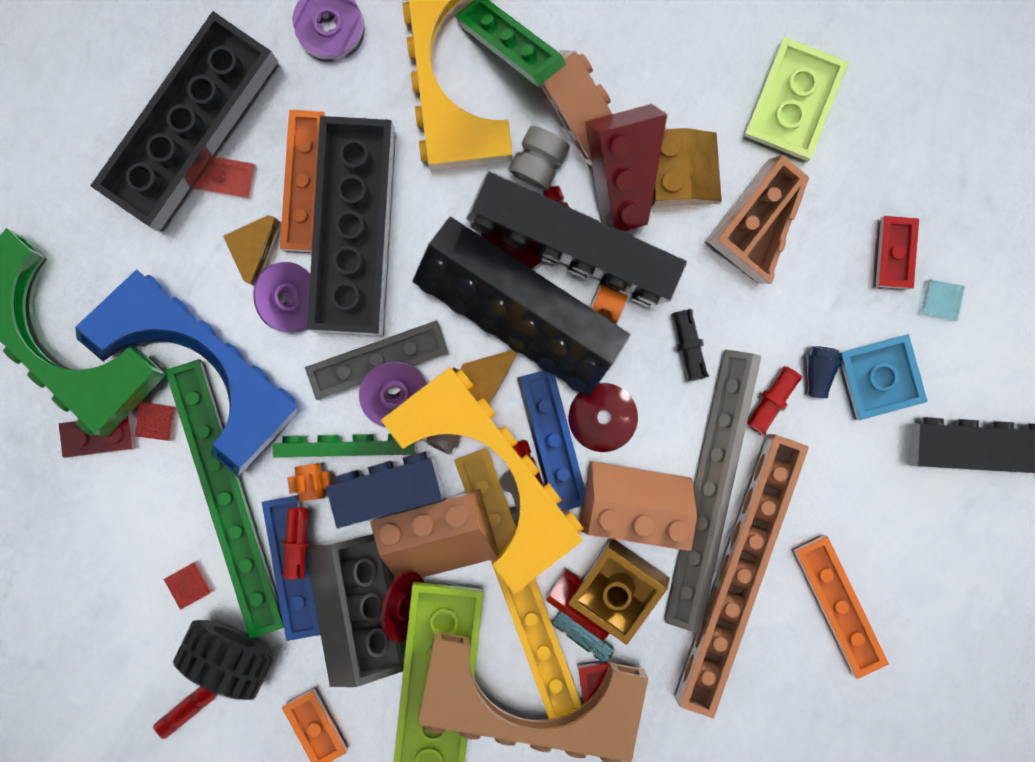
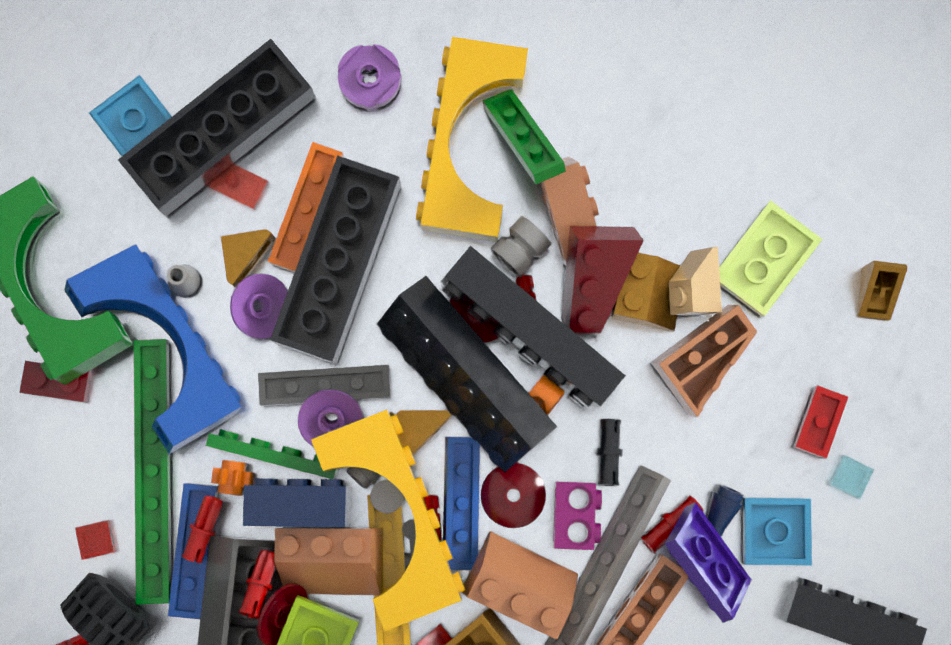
camera: 20 degrees right, 5 degrees down
clear red tile [135,402,177,441] -> none
none -> dark azure tile [89,75,172,156]
none -> light grey cone [167,264,200,296]
none -> red axle [239,550,276,619]
none -> light grey tile [370,480,404,513]
none -> magenta brick [553,481,602,550]
none -> dark purple plate [665,502,752,623]
none -> tan slope [669,247,722,315]
none -> pearl gold slope [858,260,908,320]

